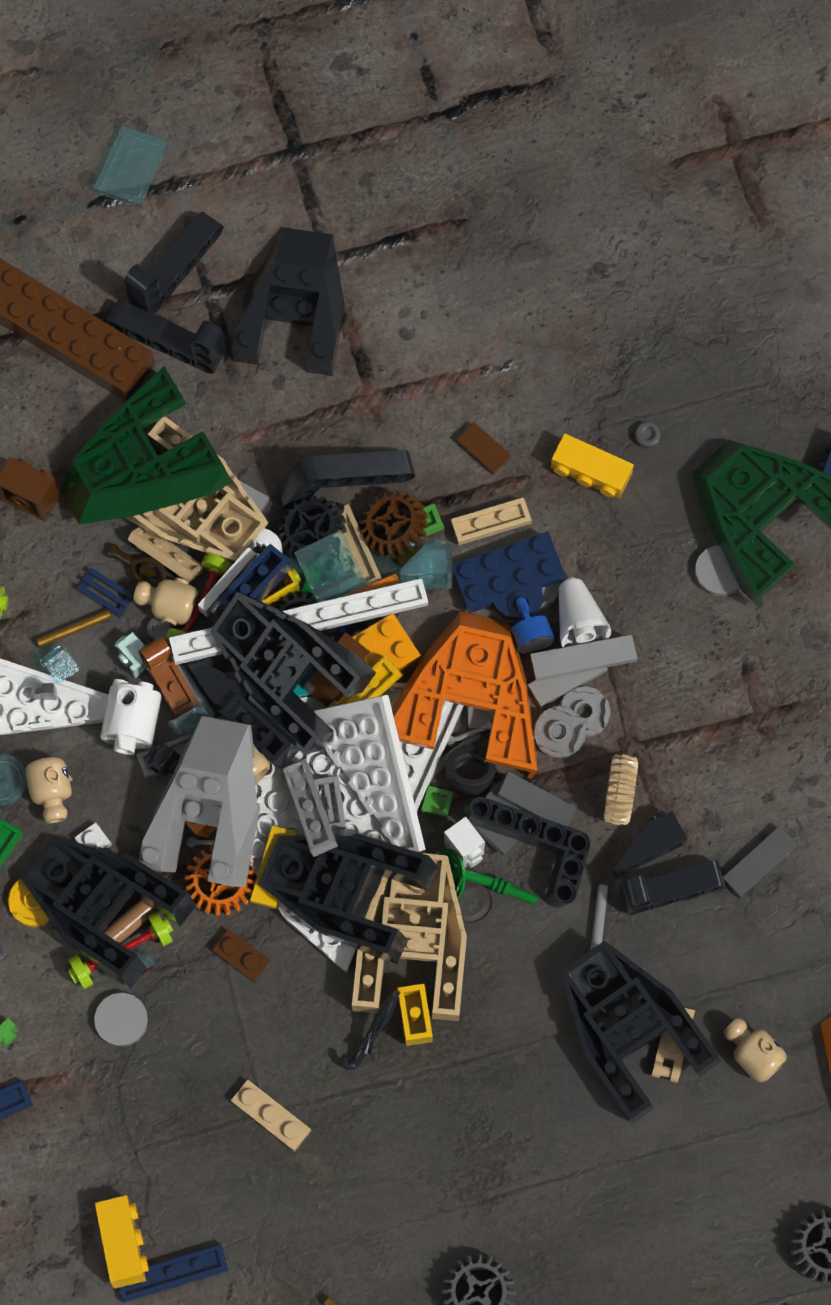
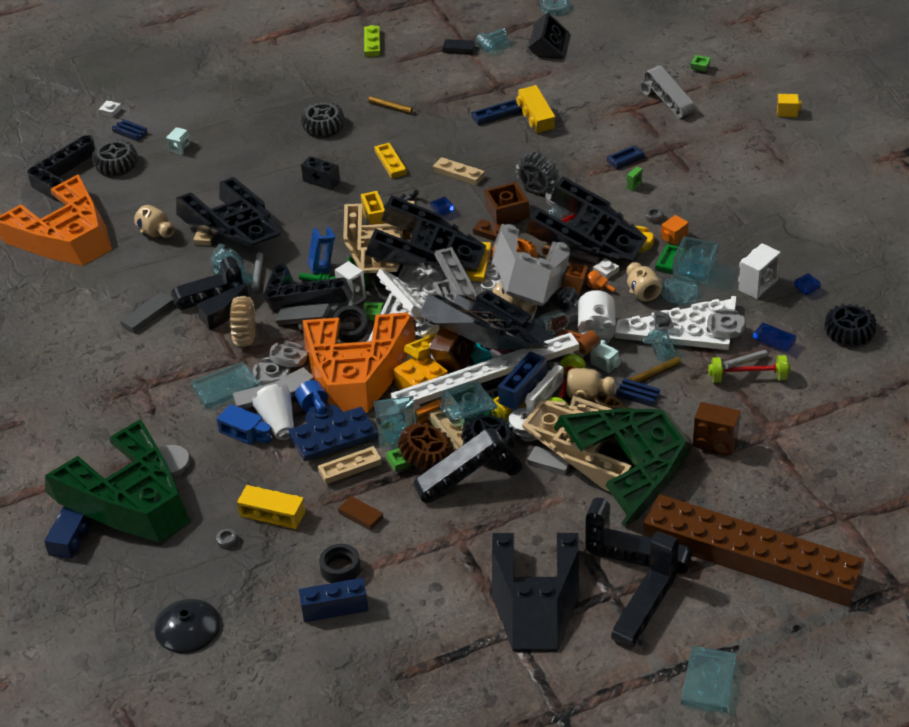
camera: 175 degrees right, 30 degrees down
none -> black dish [154,599,220,653]
none -> light aqua brick [166,127,190,155]
none -> clear light blue tile [190,361,258,409]
none -> clear light blue cylinder [210,244,246,275]
none -> blue hinge [217,404,273,444]
none -> dark blue brick [298,578,369,622]
none -> black brick [301,156,340,190]
none -> blue window [307,227,336,274]
none -> black tyre [319,544,361,583]
none -> yellow tile [374,143,407,179]
none -> clear blue plate [430,196,454,215]
none -> reddish brown brick [484,182,529,225]
none -> dark grey gear [515,151,560,196]
none -> dark orange slope [562,262,588,300]
none -> orange piece [585,270,616,293]

